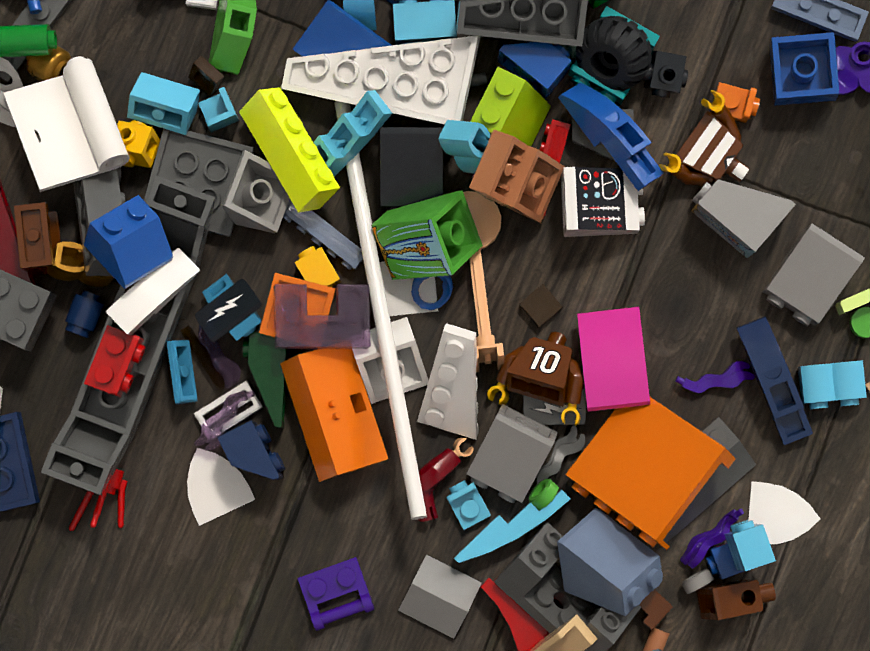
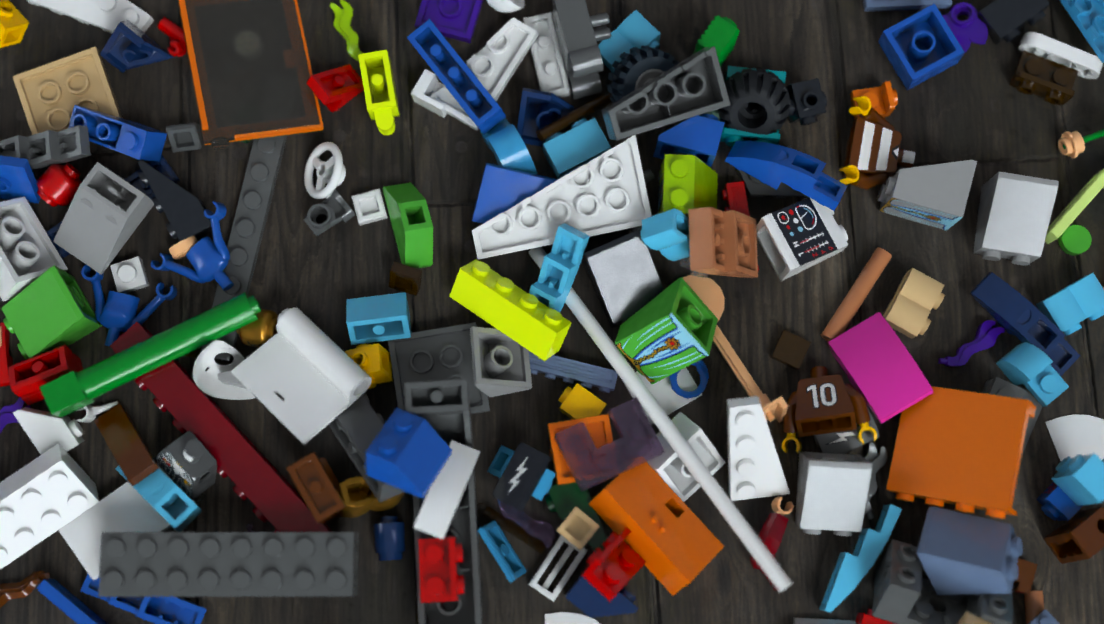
camera: 30 degrees left, 5 degrees down
clear purple hair [194,390,255,451] -> none
medium azure panel [198,87,239,132] -> none
medium azure bracket [446,480,491,530] -> none
bright green tile [529,479,559,510] -> none
dark purple hair [680,509,744,569] -> none
light grey tile [682,569,714,594] -> none
none -> tan plate [556,507,600,551]
none -> red bracket [582,527,646,602]
none -> nougat piece [821,247,892,342]
none -> tan brick [883,268,945,339]
none -> medium azure brick [995,342,1069,407]

